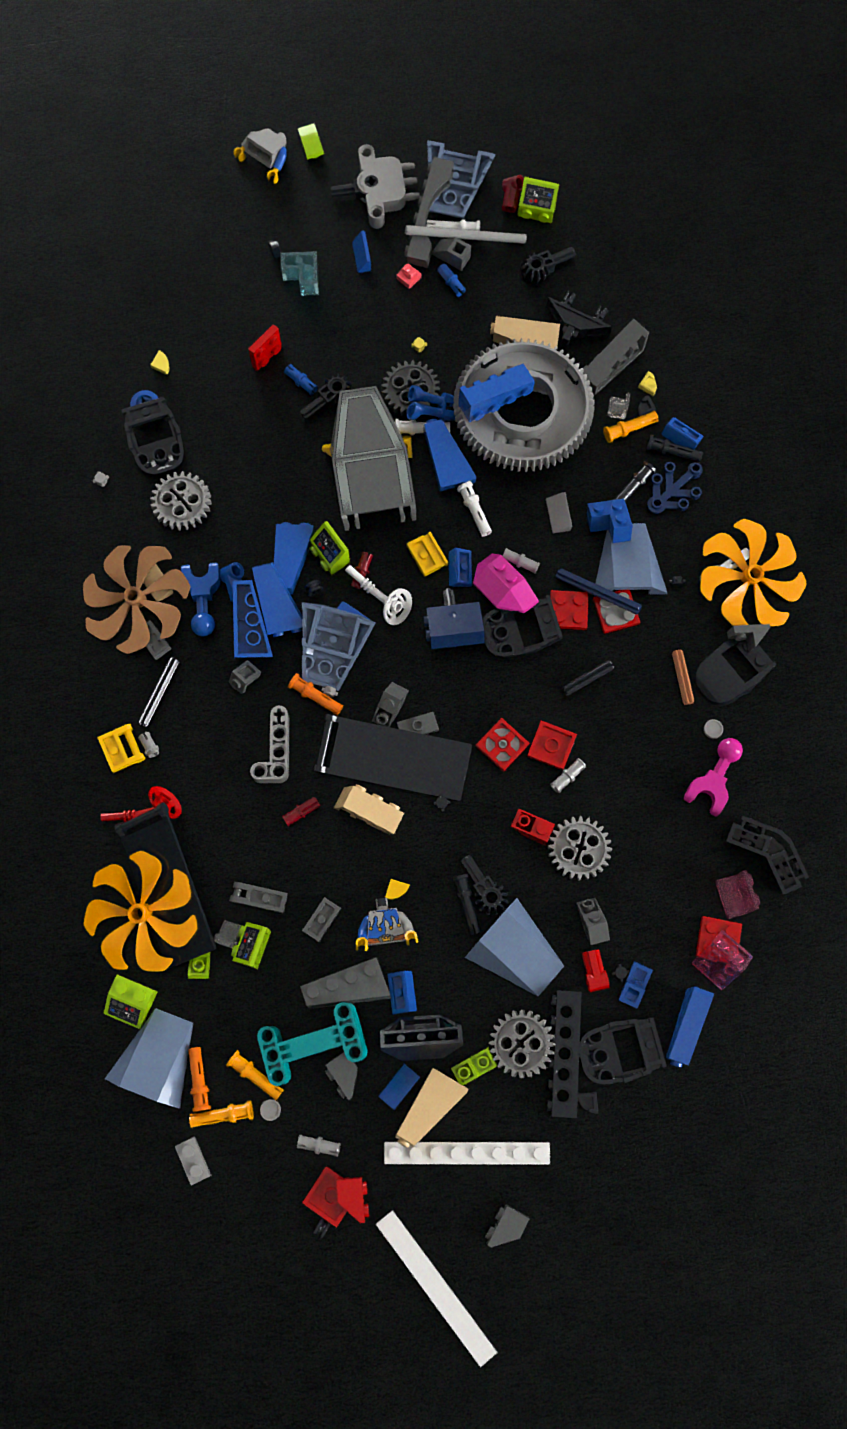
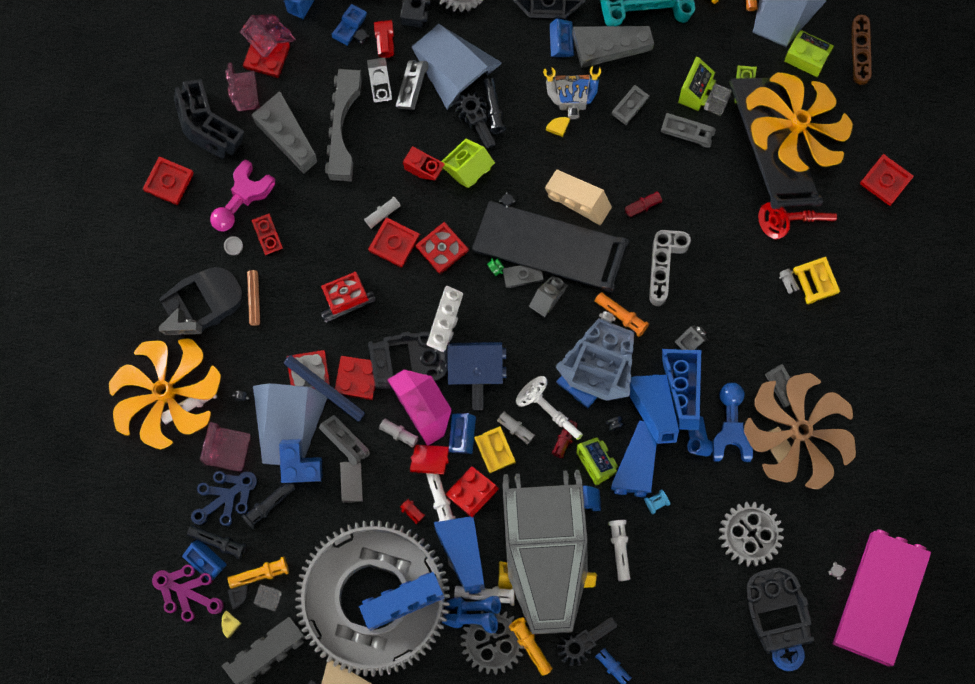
camera: 170 degrees left, 0 degrees up
axle [137,657,179,727] -> none
light grey gear [548,816,612,881] -> none
none -> red plate [143,157,194,205]
none -> magenta plant [152,565,224,622]
none -> clear pink bracket [200,422,251,472]
none -> dark grey wedge [252,91,318,174]
none -> red slope [252,214,283,255]
none -> dark grey plate [319,415,370,465]
none -> red piece [321,272,369,315]
none -> dark grey arch [325,69,362,181]
none -> dark grey plate [396,60,428,110]
none -> red pin [400,499,425,524]
none -> red piece [410,445,449,474]
none -> white bracket [427,286,463,352]
none -> lime slope [441,139,495,188]
none -> red plate [445,466,499,517]
none -> green plate [487,258,504,276]
none -> light grey pin [497,411,535,445]
none -> light orange pin [509,618,552,675]
none -> blue slope [583,486,601,511]
none -> white pin [609,520,630,581]
none -> dark azure bush [644,489,670,514]
none -> dark pink brick [833,530,931,667]
none -> reddish brown beam [852,15,872,85]
none -> red plate [860,154,914,206]

